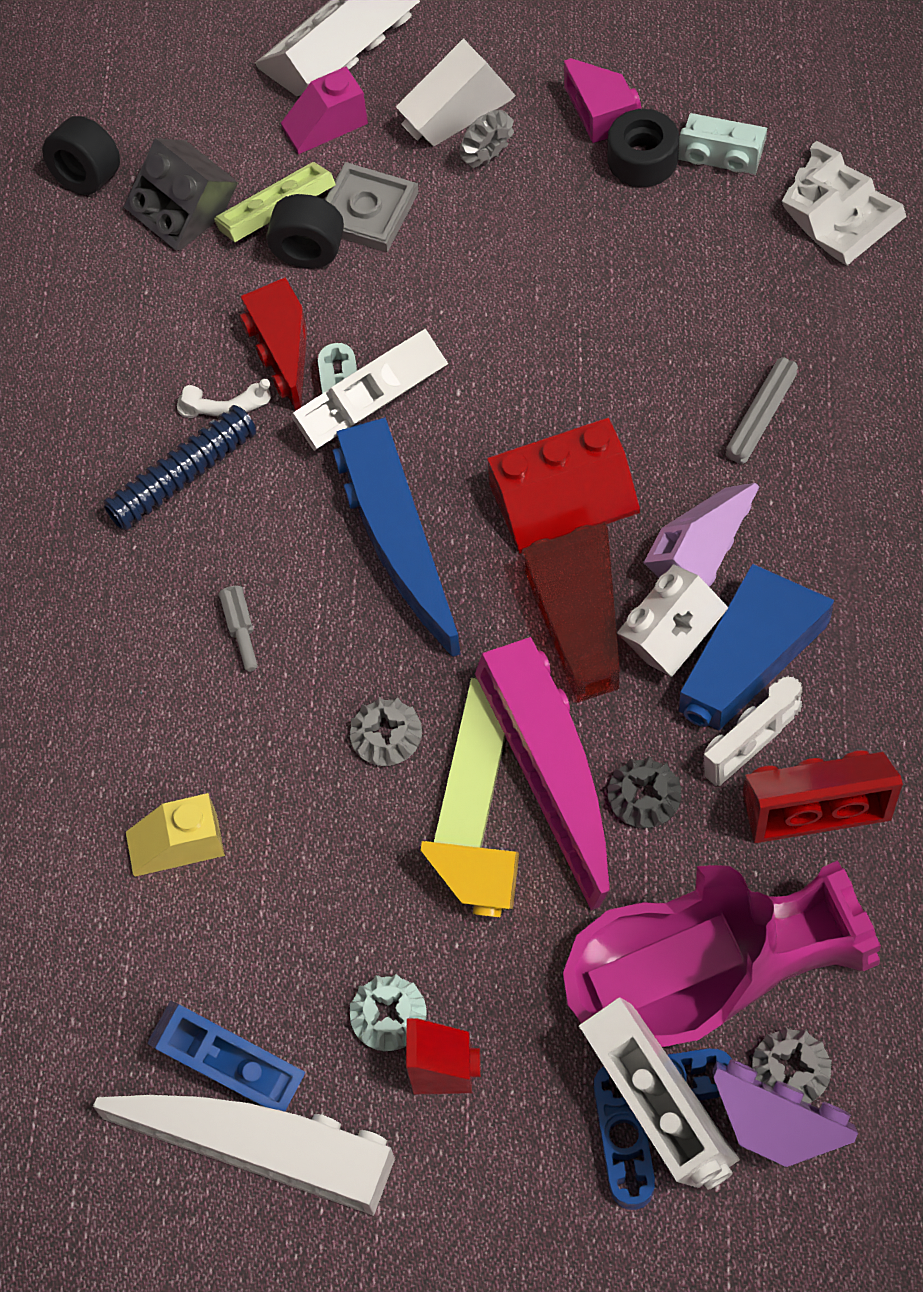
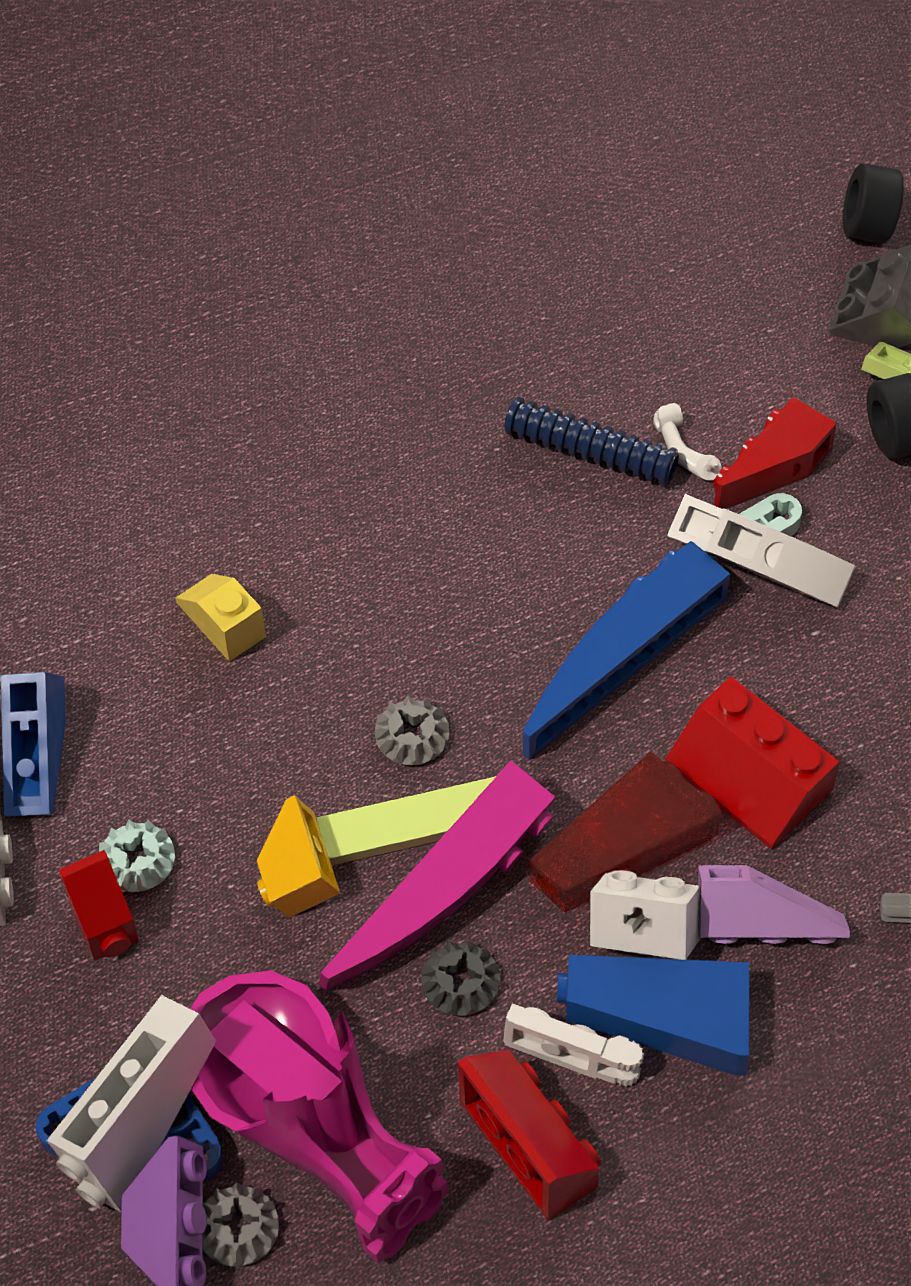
camera: 60 degrees right, 5 degrees down
light grey axle [218,586,258,672] -> none

